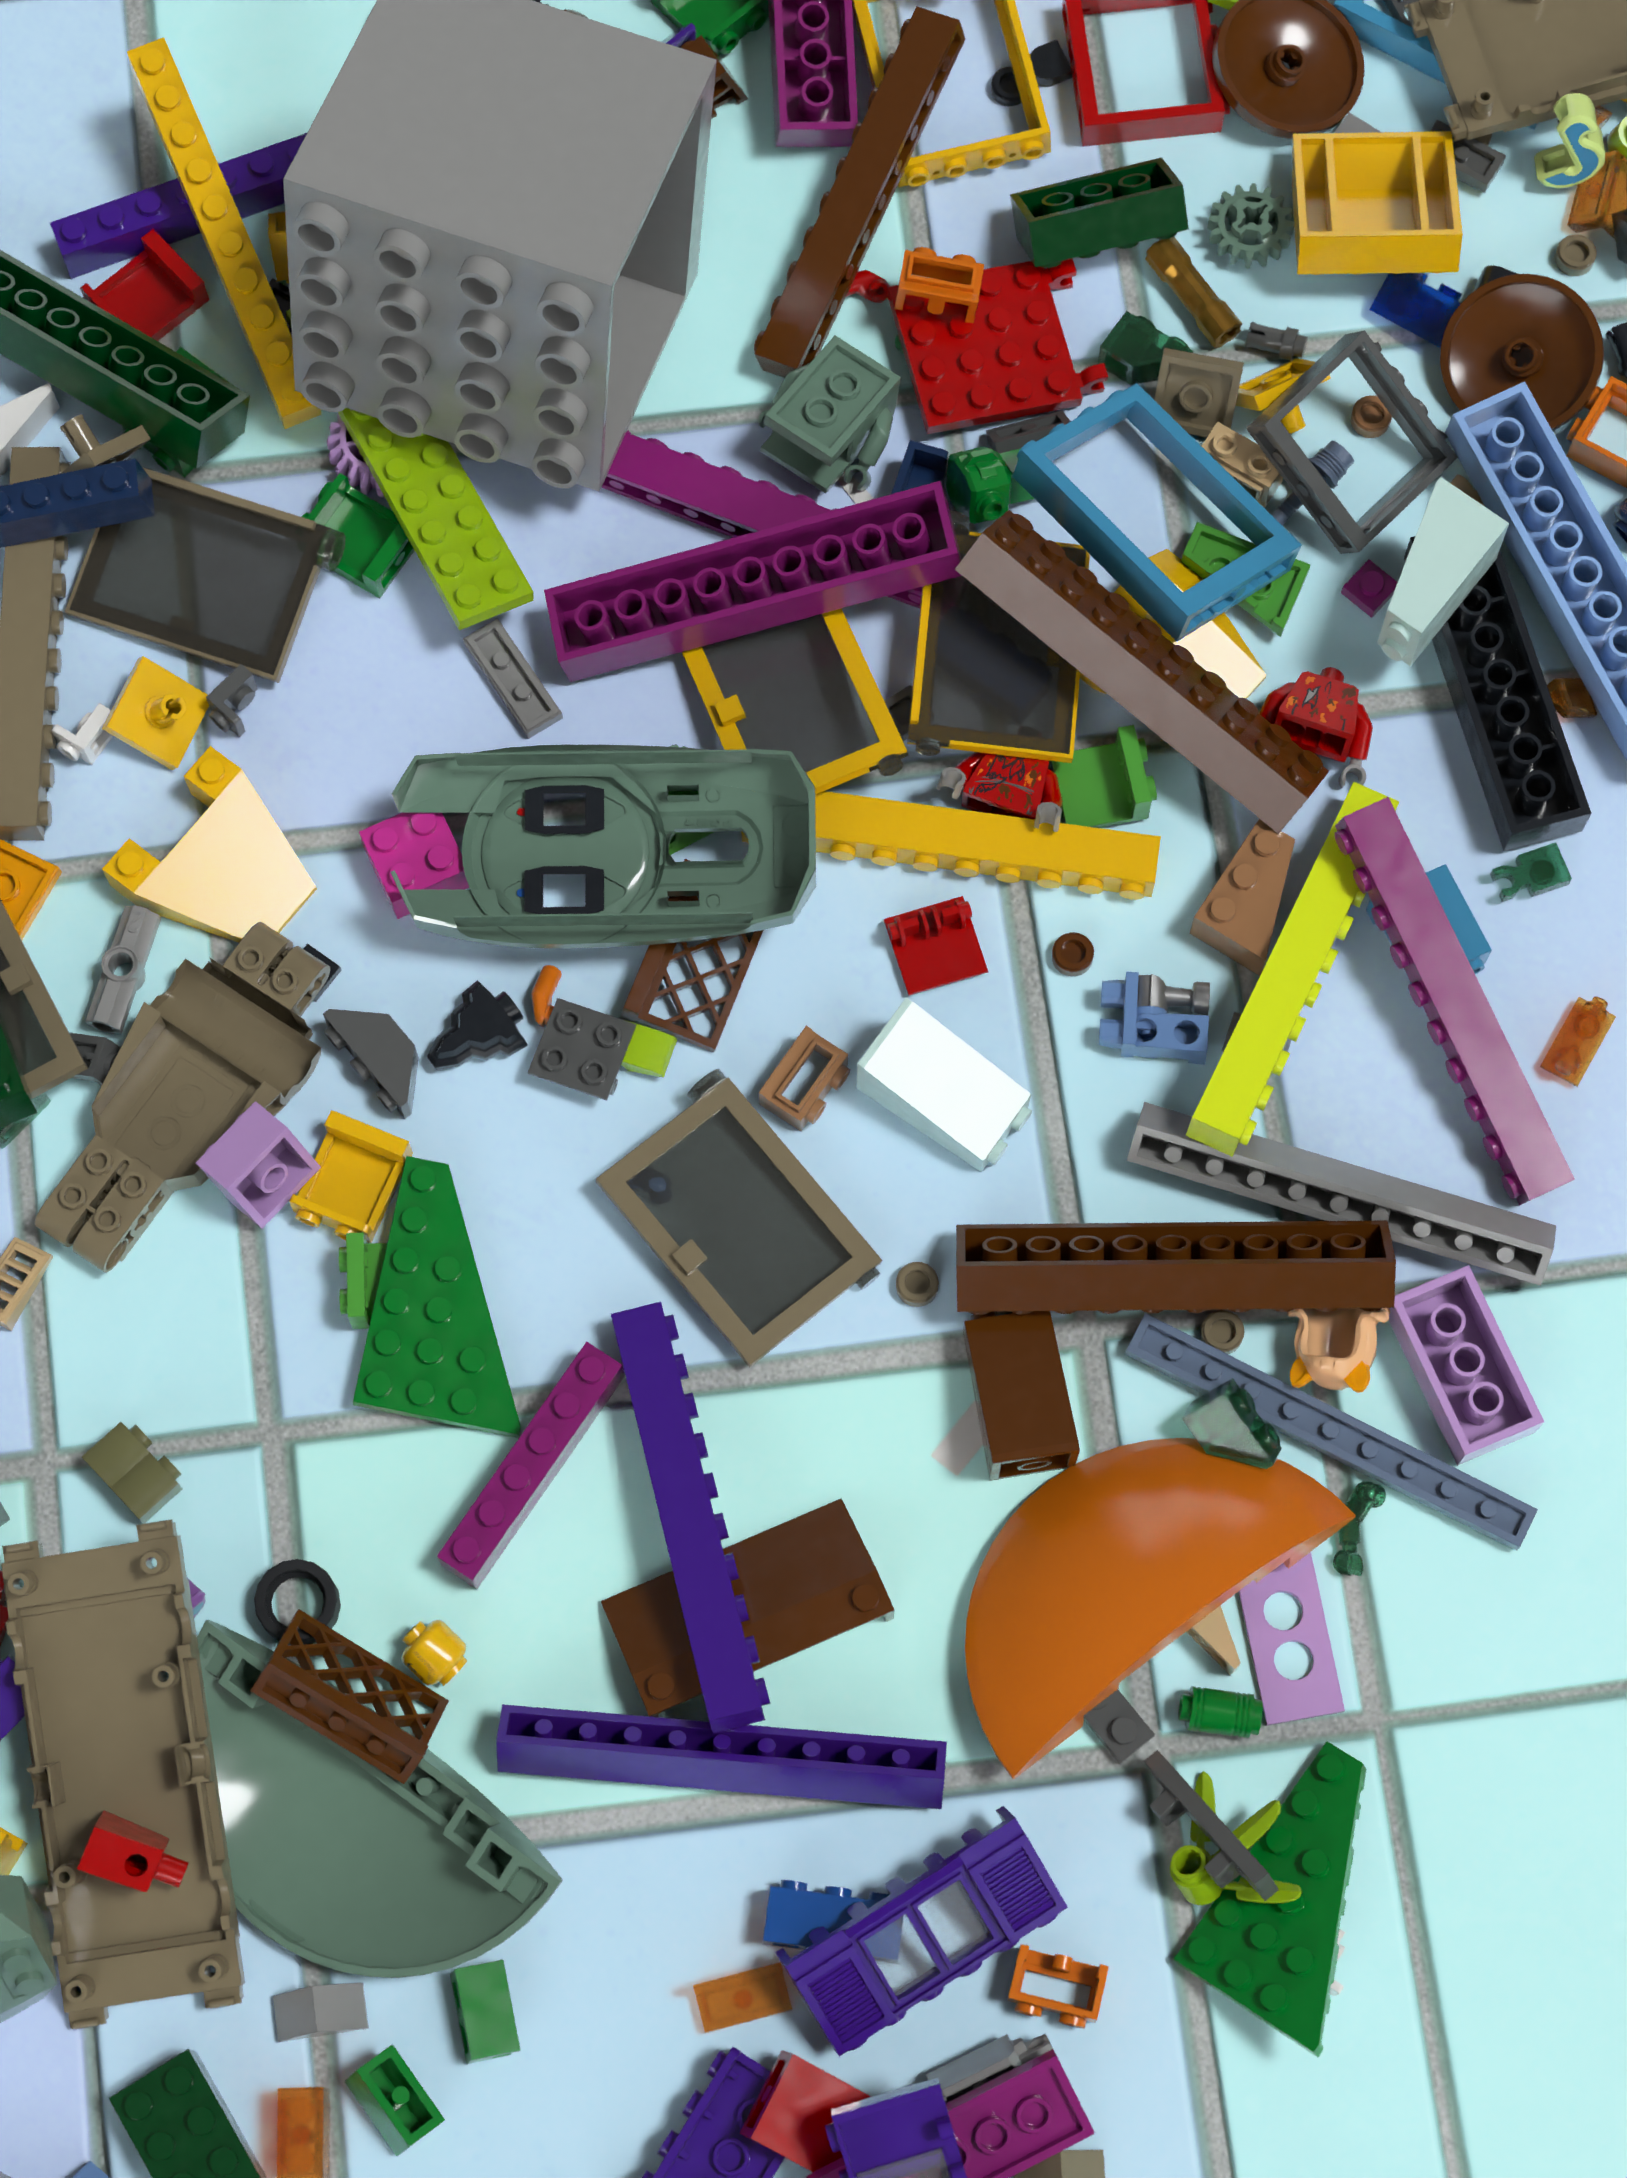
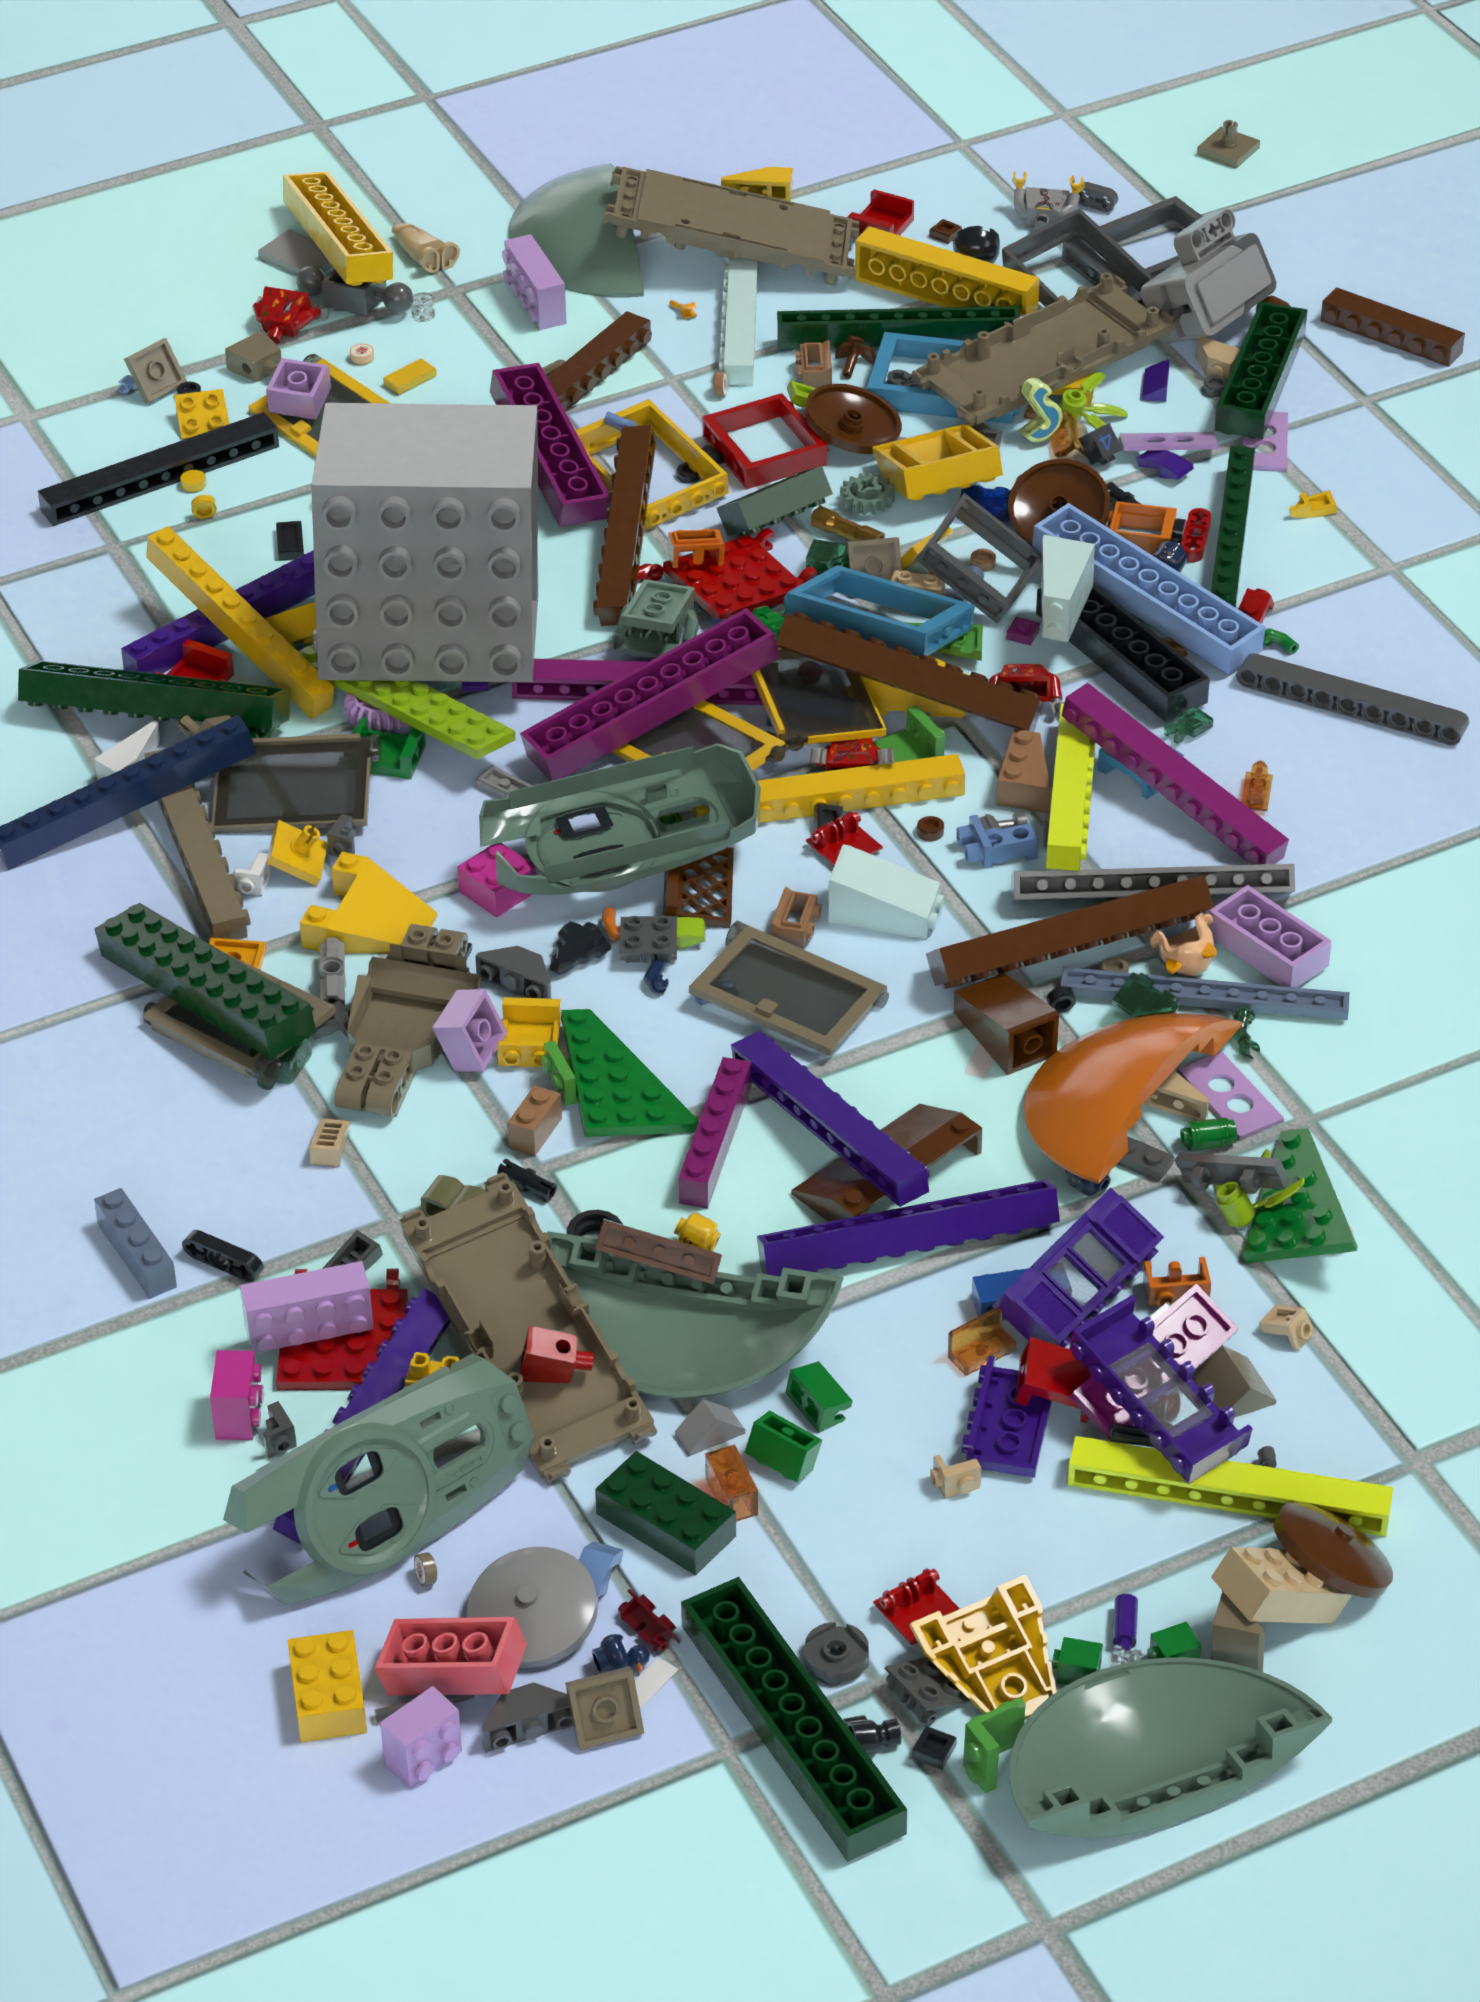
camera: 20 degrees left, 30 degrees down
dark tan tile [896,1262,939,1307] -> none
dark grey animal [1245,322,1308,361] -> none
none -> black pin [497,1159,557,1201]
none -> medium nougat brick [507,1085,562,1156]
none -> dark blue arm [643,960,669,994]
none -> black tile [814,804,843,829]
none -> black tile [1046,986,1076,1013]
none -> tan bracket [1259,1304,1314,1350]

